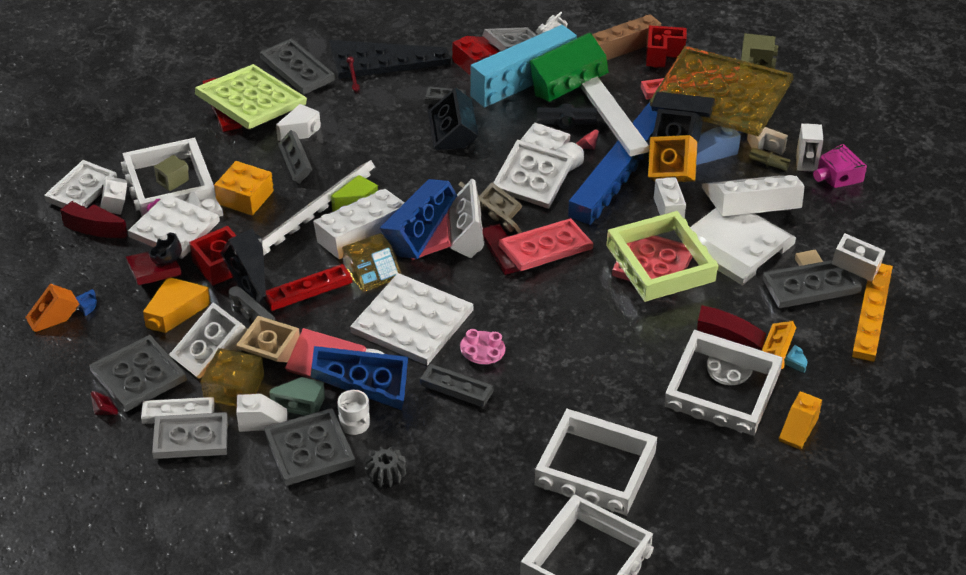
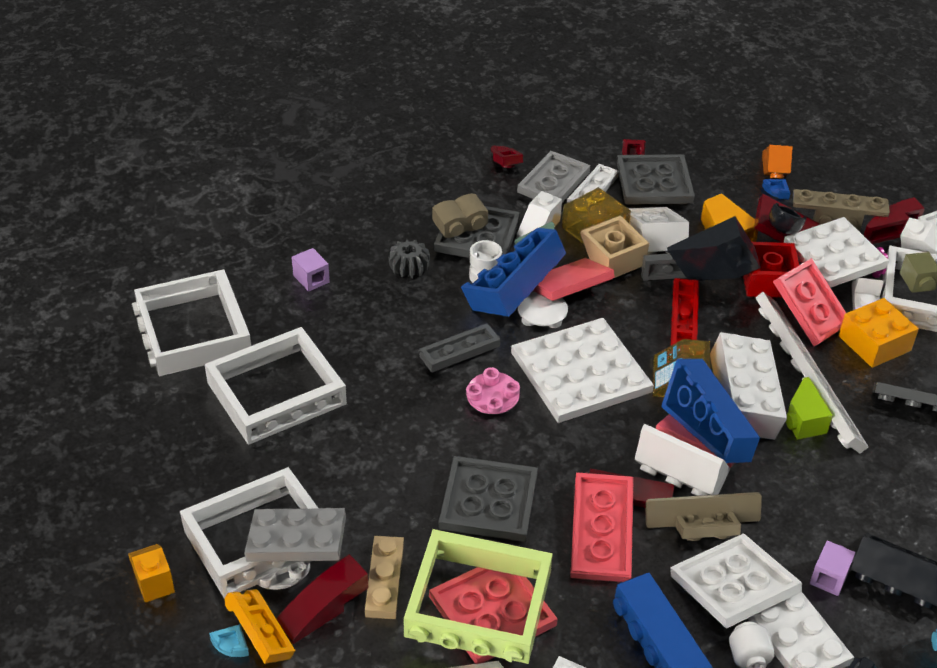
camera: 125 degrees right, 0 degrees up
none -> light grey plate [244,508,346,562]
none -> lavender brick [292,248,330,292]
none -> tan plate [365,536,404,619]
none -> dark tan brick [432,194,488,238]
none -> dark grey plate [439,456,538,542]
none -> dark red plate [491,145,523,168]
none -> coral tile [773,258,846,346]
none -> dark tan bracket [793,189,890,232]
none -> lavender brick [810,541,856,596]

